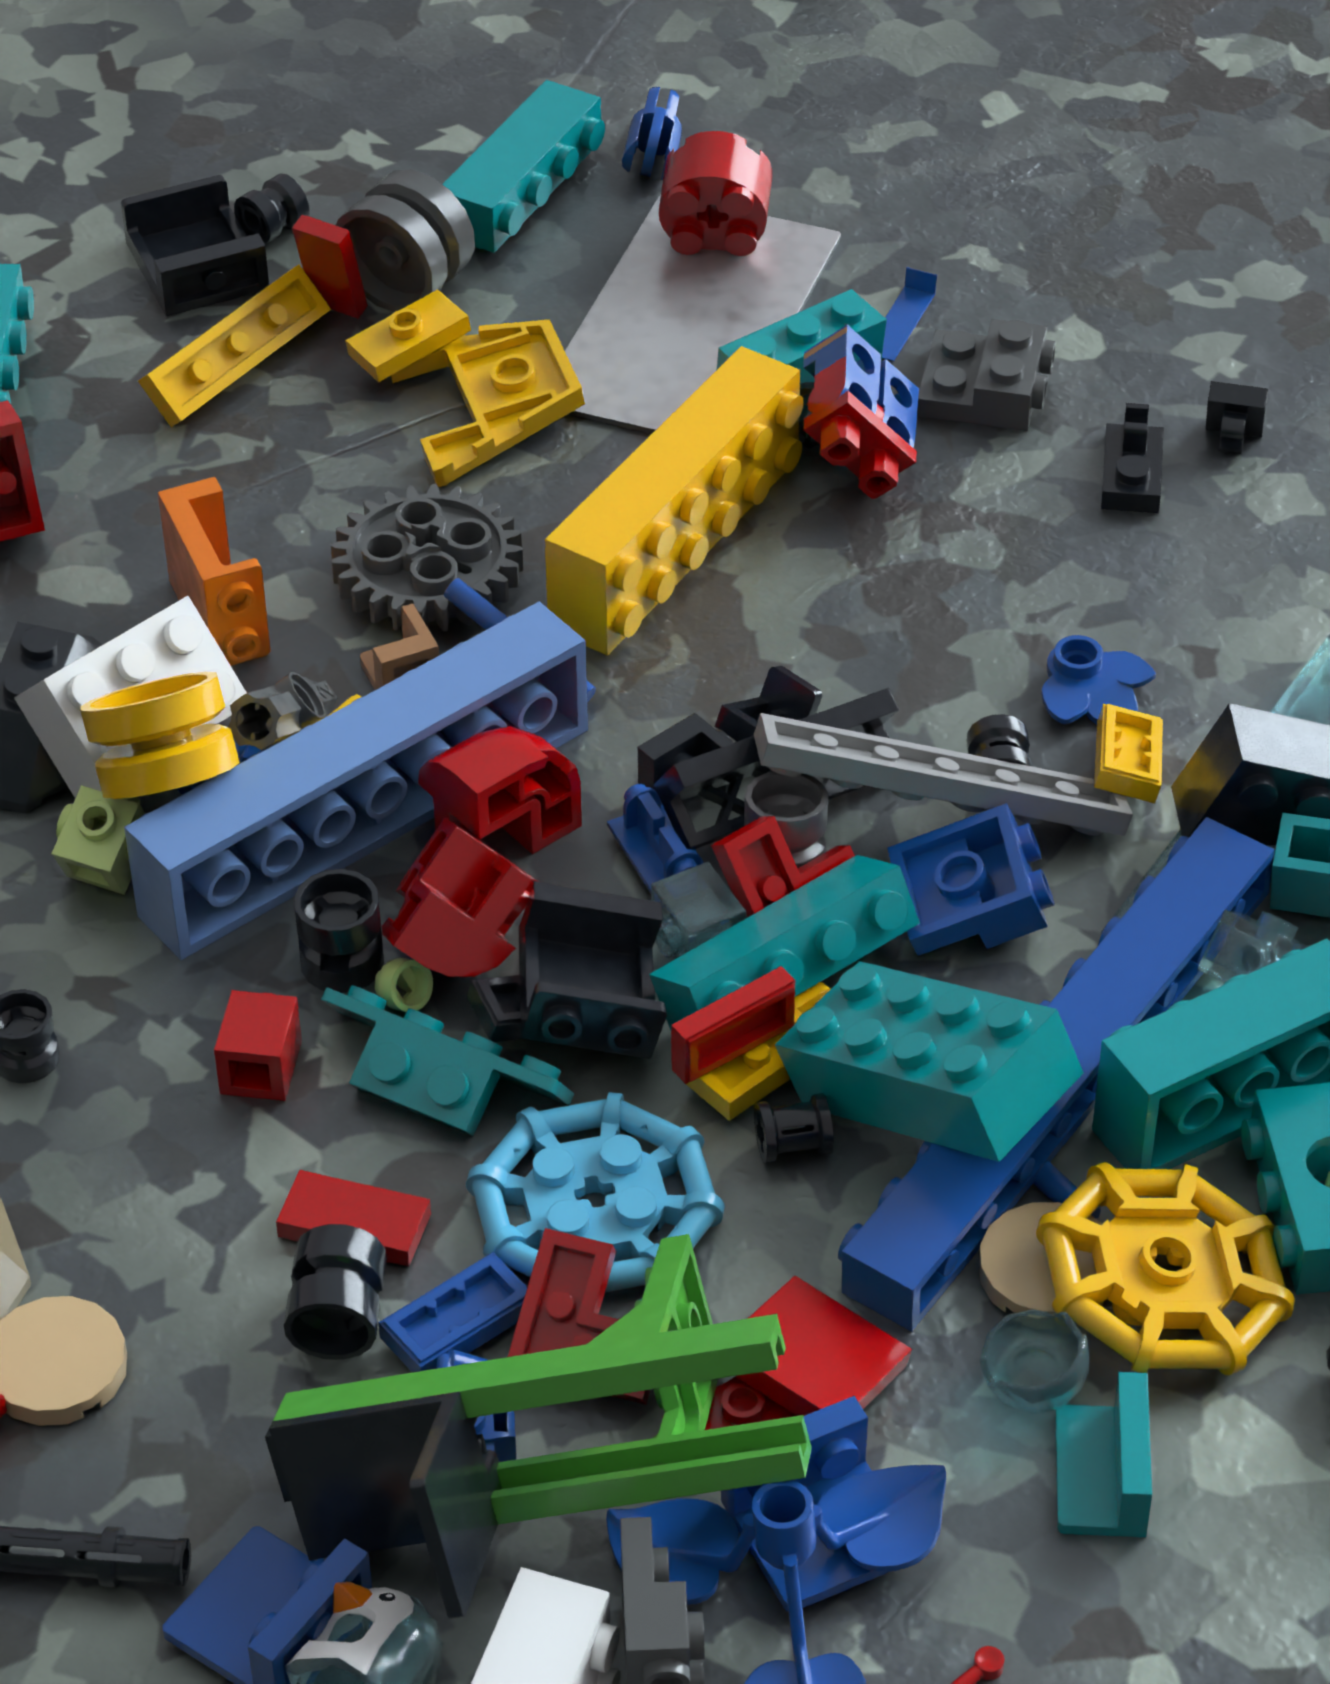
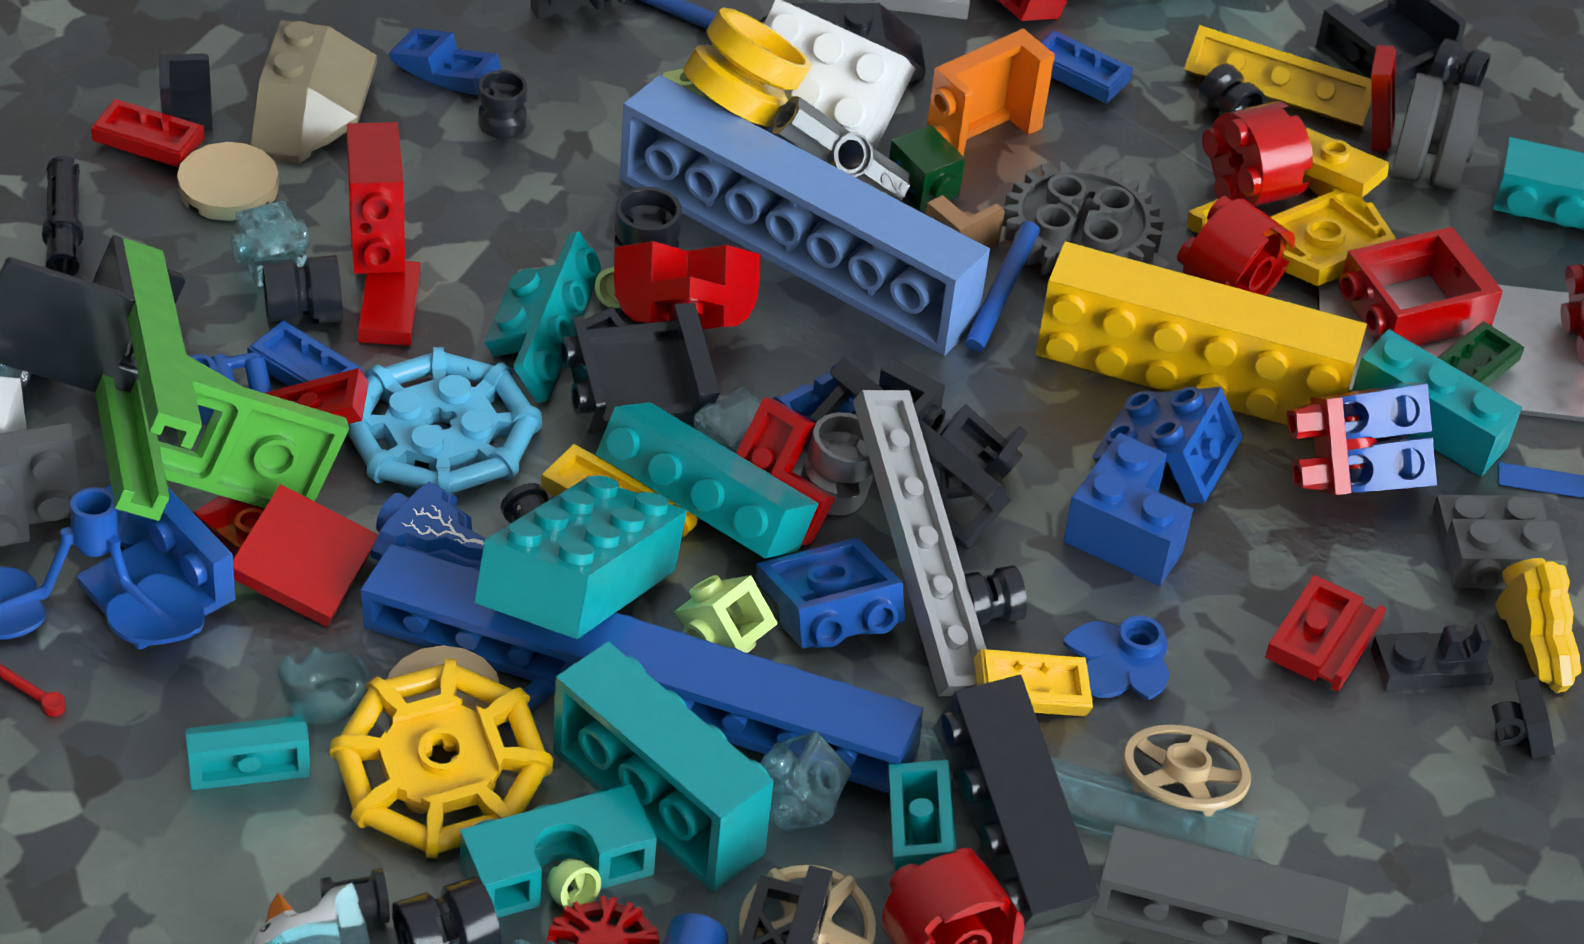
camera: 70 degrees right, 0 degrees up
red brick [214,990,302,1101] -> none
red brick [418,726,582,855] -> none
red tile [671,966,795,1084] -> none
none -> clear light blue brick [230,200,310,290]
none -> red window [347,122,405,274]
none -> blue rock [370,481,486,571]
none -> yellowish green brick [674,575,778,653]
none -> dark green brick [889,125,965,211]
none -> blue plate [1041,30,1133,104]
none -> blue brick [1063,433,1194,586]
none -> blue bracket [1092,387,1243,503]
none -> tan wheel [1122,725,1251,816]
none -> red brick [1177,196,1295,296]
none -> black wheel [1199,63,1265,116]
none -> red brick [1202,101,1313,206]
none -> red plate [1265,575,1387,692]
none -> red window [1338,227,1503,346]
none -> dark green plate [1437,321,1525,386]
none -> yellow rock [1495,558,1581,693]

